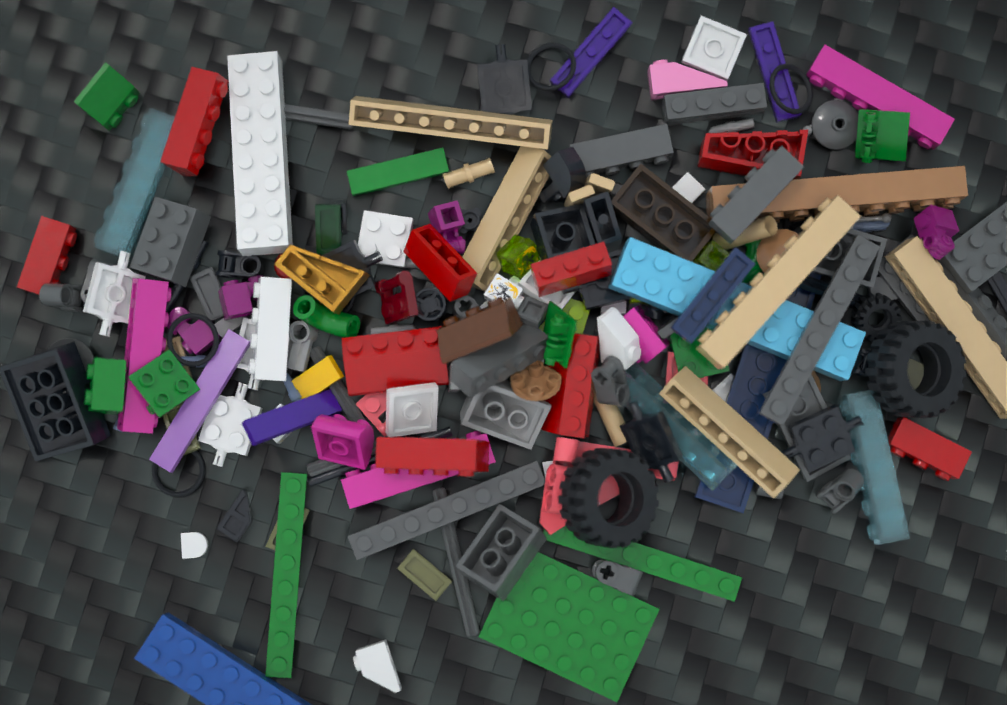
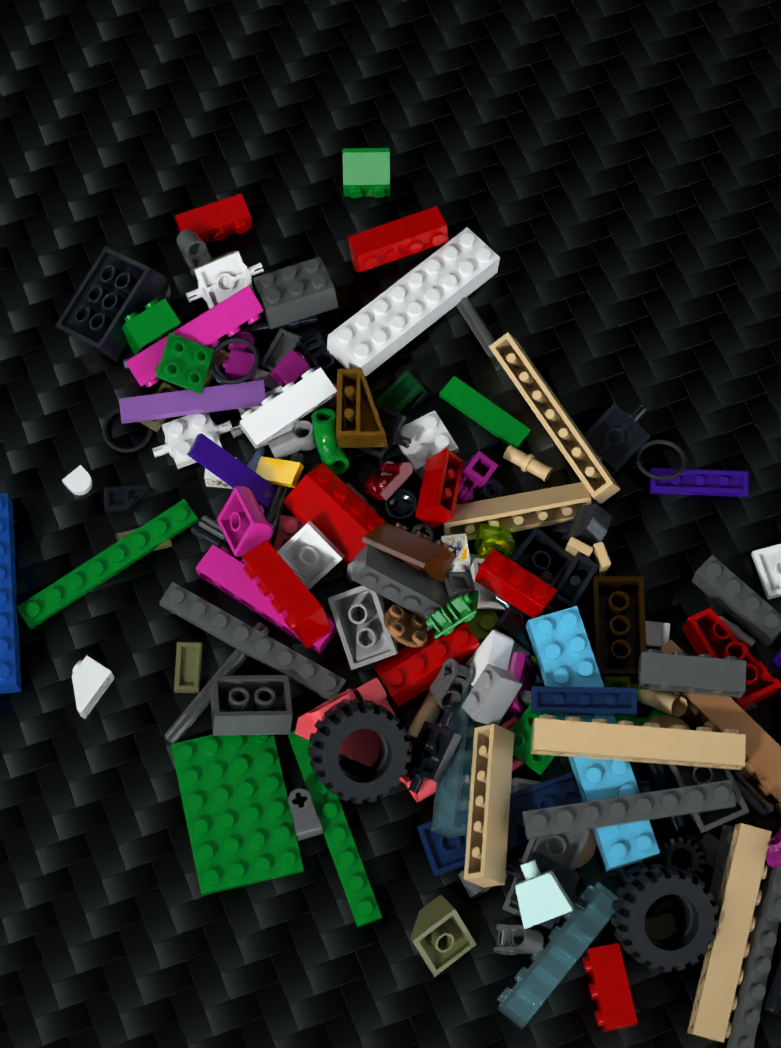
camera: 55 degrees right, 15 degrees down
clear light blue brick [94,108,175,257] -> none
dark grey brick [569,124,674,178] -> none
bright pink slope [647,60,728,100] -> none
none -> olive slope [410,895,477,977]
none -> light grey brick [462,664,523,725]
none -> light aqua torso [515,860,574,929]

